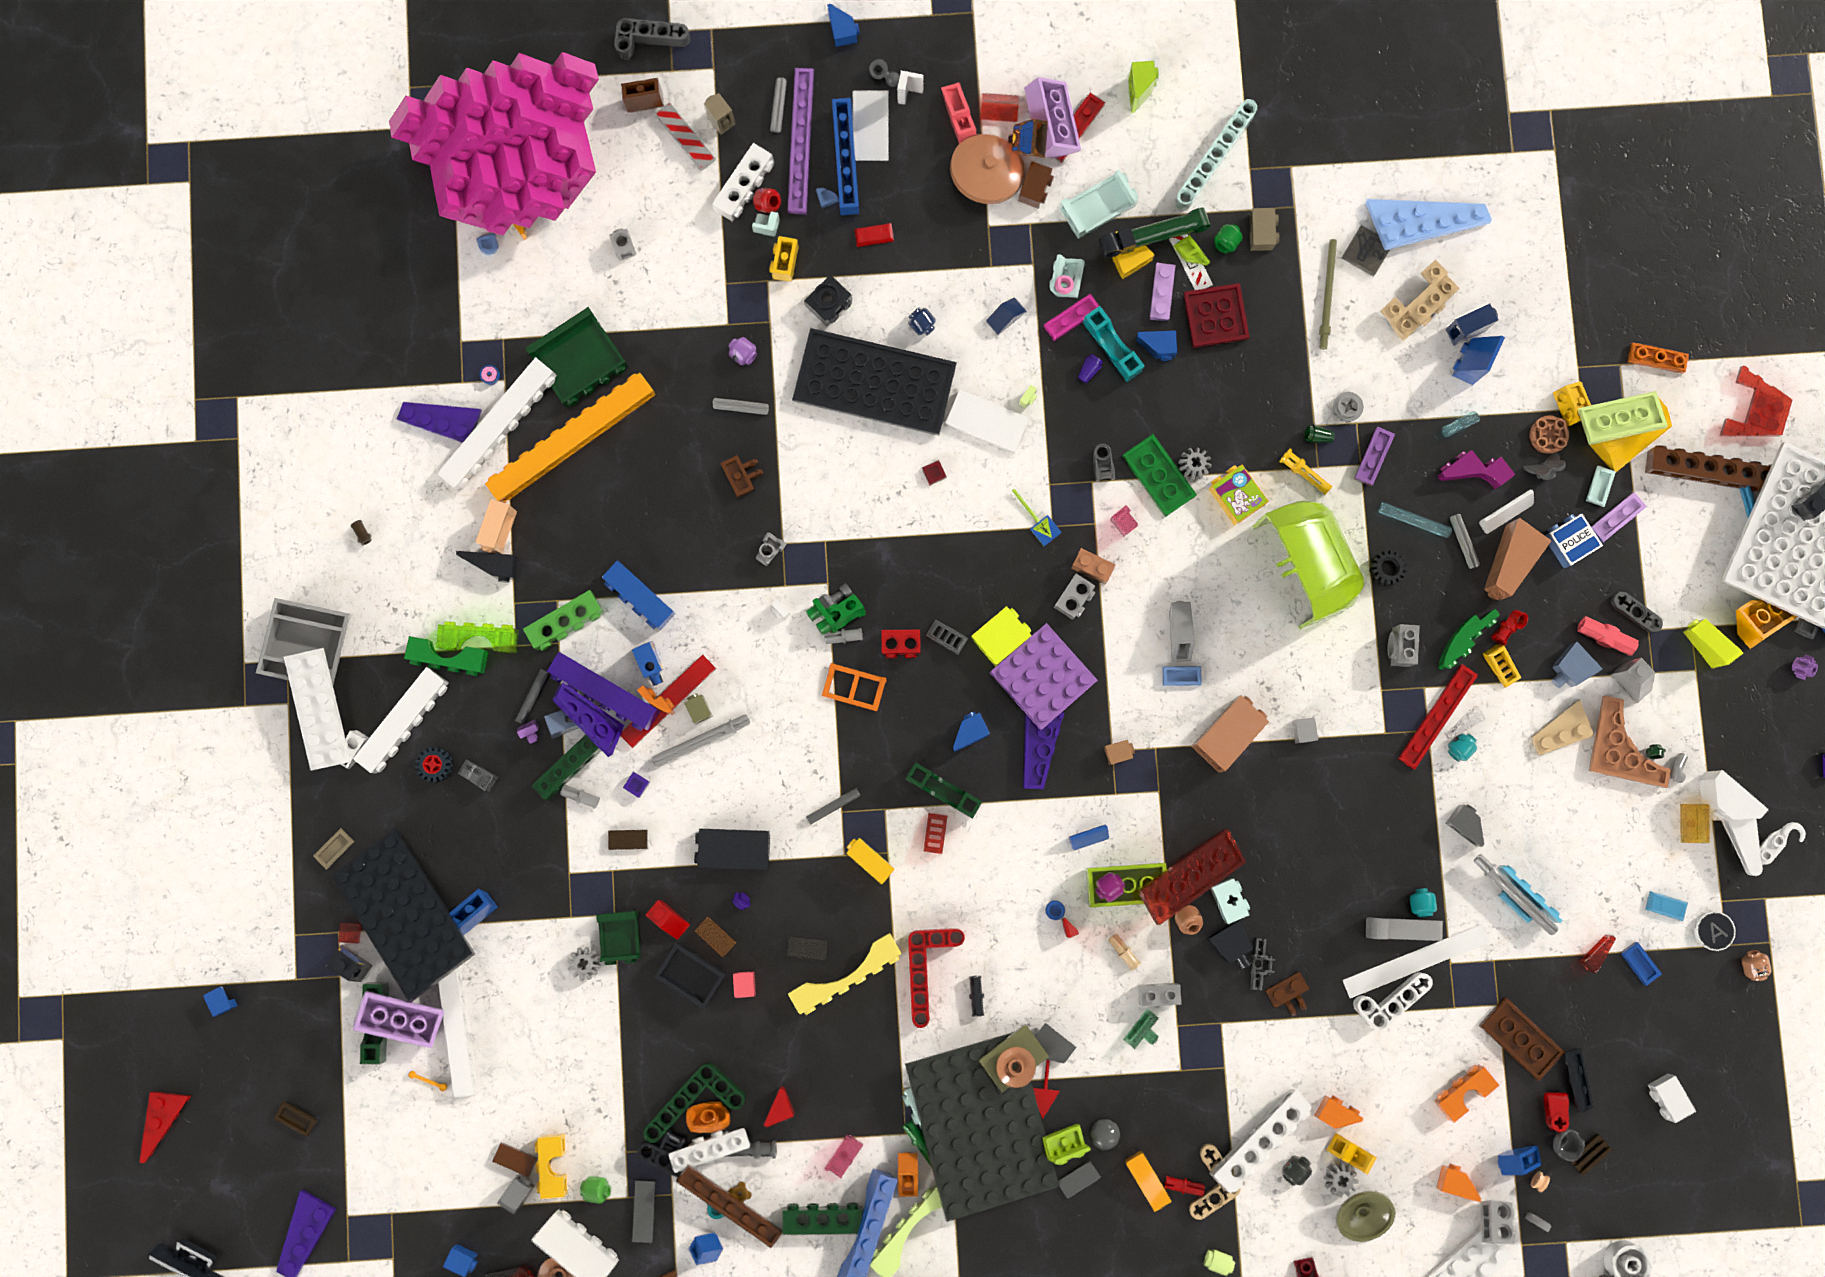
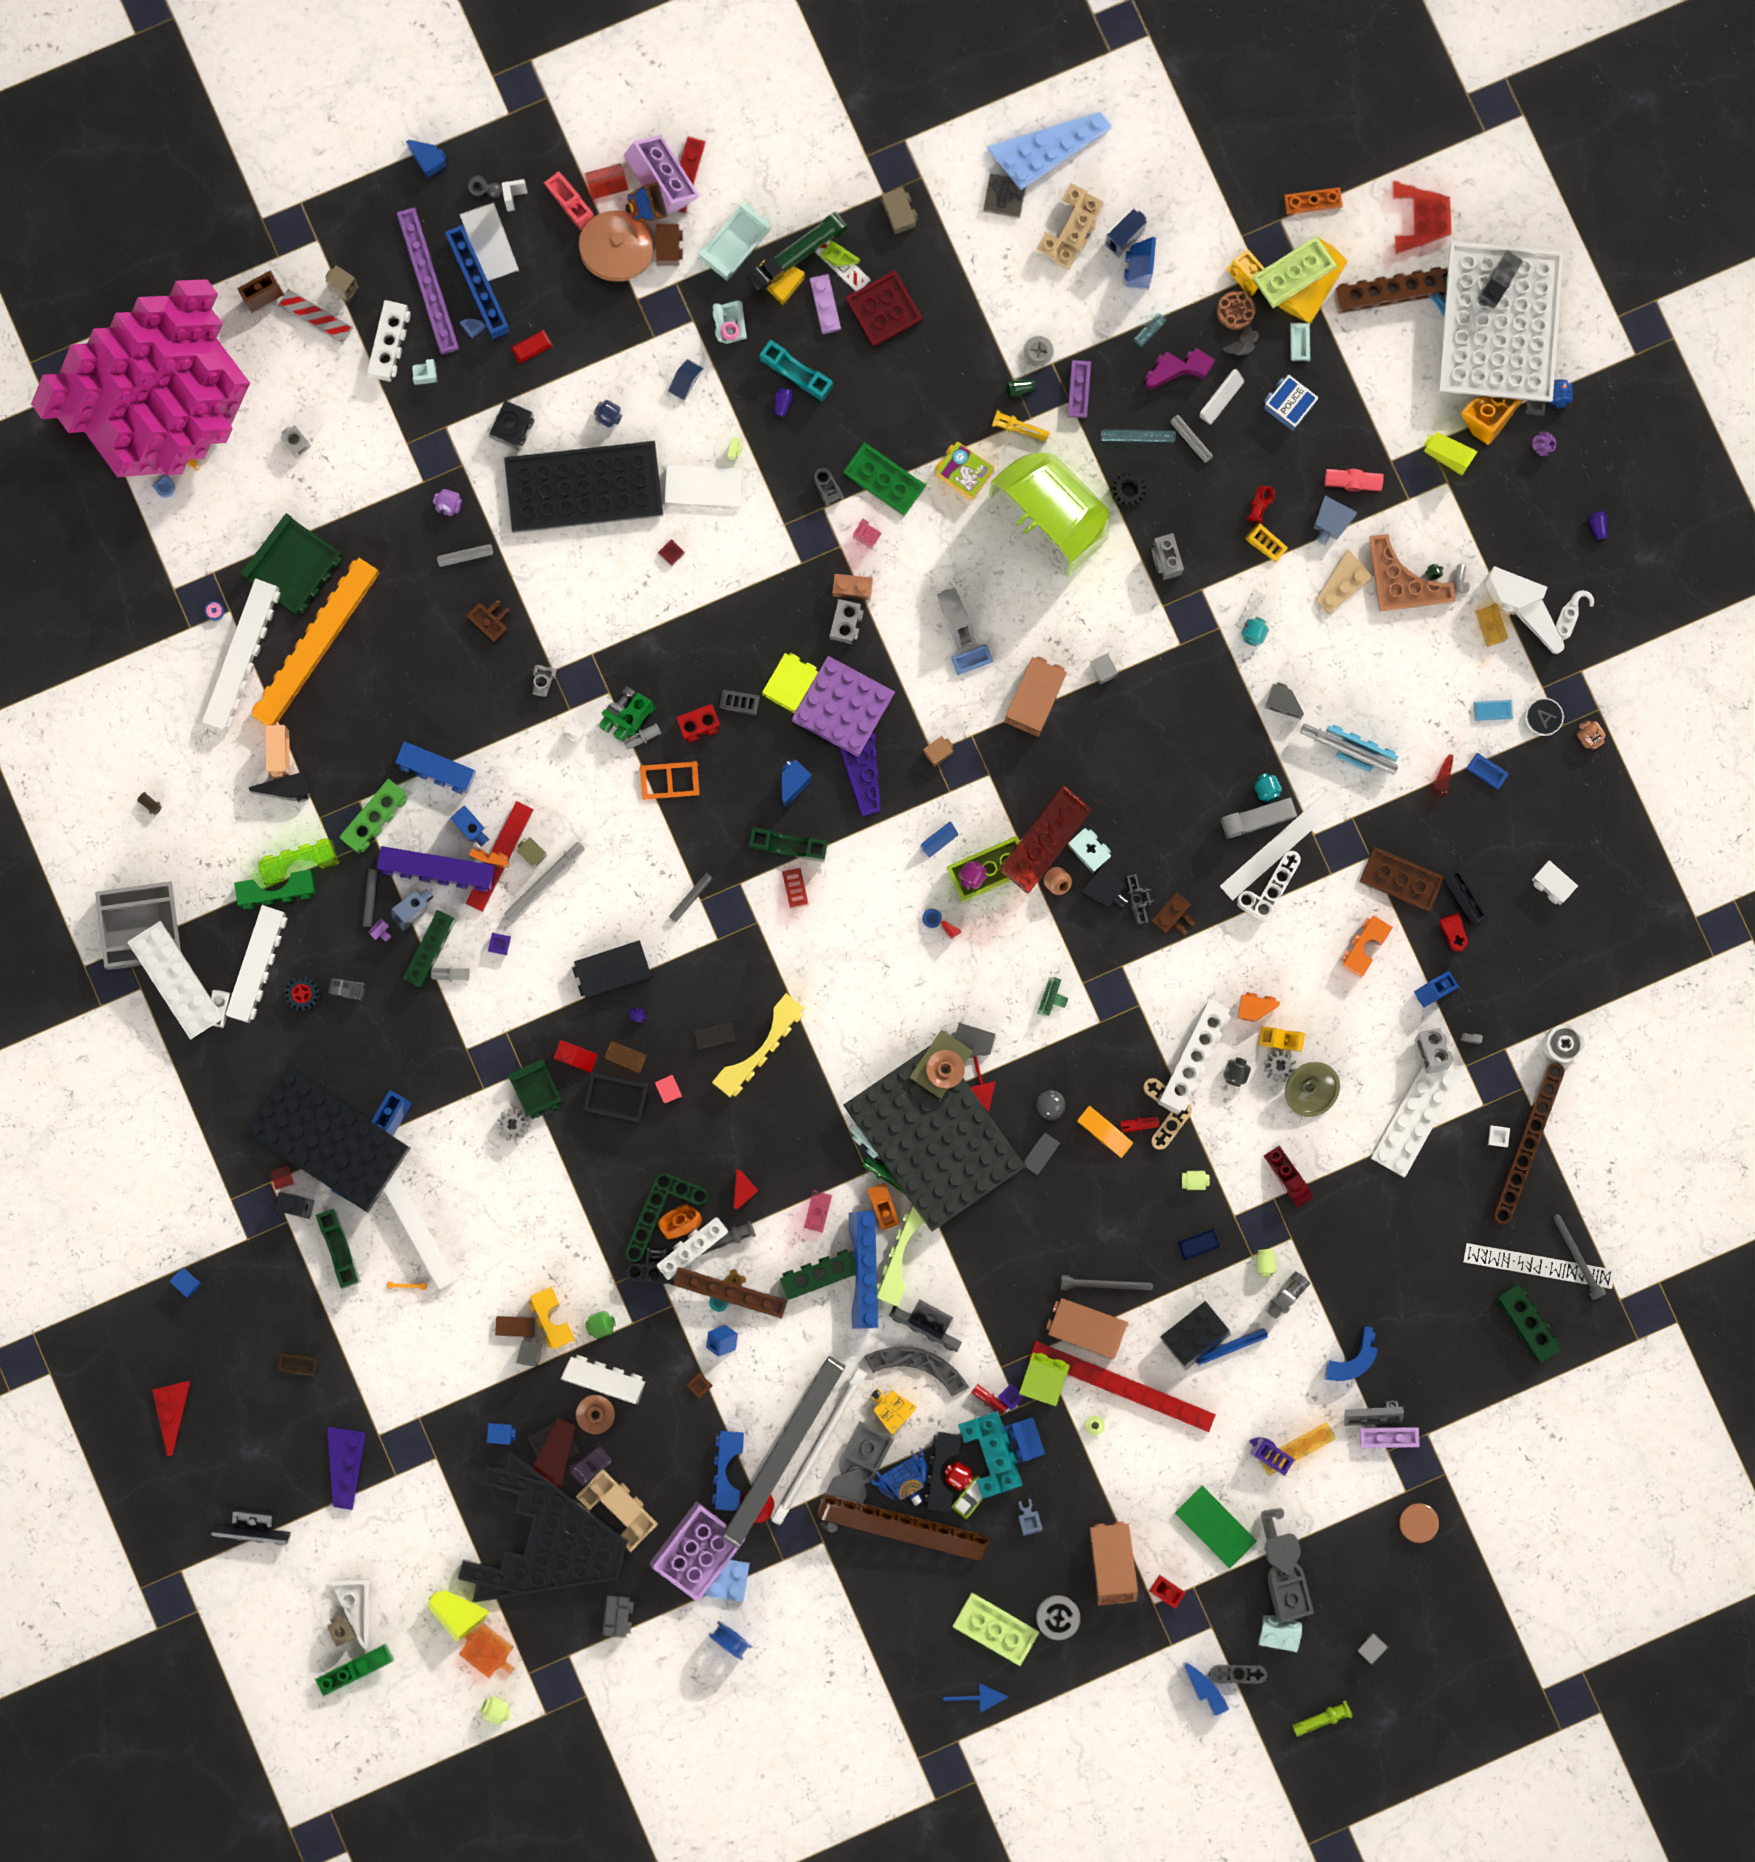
camera: 25 degrees left, 0 degrees up
dark tan tile [313,828,355,870] -> none
lavender slope [353,991,444,1048] -> none
dark purple wing [397,402,482,443] -> none
dark purple wing [553,683,625,757] -> none
dark brown tile [608,830,648,850] -> none
dark grey beam [614,18,691,60] -> none
dark grey tile [632,1180,656,1243] -> none
red head [753,188,781,213] -> none
light grey axle [770,78,786,133] -> none
yellow brick [770,236,799,282] -> none
yellow brick [846,838,895,884] -> none
red beam [908,928,965,1028] -> none
black pin [969,975,985,1017] -> none
piece [1012,489,1062,546] -> none
lime bracket [1042,1124,1090,1165] -> none
dark pink tile [1044,294,1099,341] -> none
tan axle [1108,934,1141,971] -> none
lime slope [1128,60,1159,113] -> none
blue slope [1136,331,1177,361] -> none
light grey brick [1138,983,1181,1007] -> none
light aqua beam [1175,99,1257,211] -> none
light grey gear [1179,447,1212,480] -> none
green head [1214,224,1242,253] -> none
olive bar [1319,239,1337,350] -> none
red tile [1397,664,1478,770] -> none
orange slope [1436,1163,1481,1202] -> none
green slope [1438,609,1500,670] -> none
nougat slope [1484,518,1551,601] -> none
light nougat bush [1531,1171,1550,1192] -> none
dark grey hair [1552,1128,1585,1161] -> none
dark brown tile [1570,1134,1613,1176] -> none
lavender plate [1591,492,1647,543] -> none
dark grey beam [1611,592,1663,633] -> none
light grey slope [1611,658,1655,703] -> none

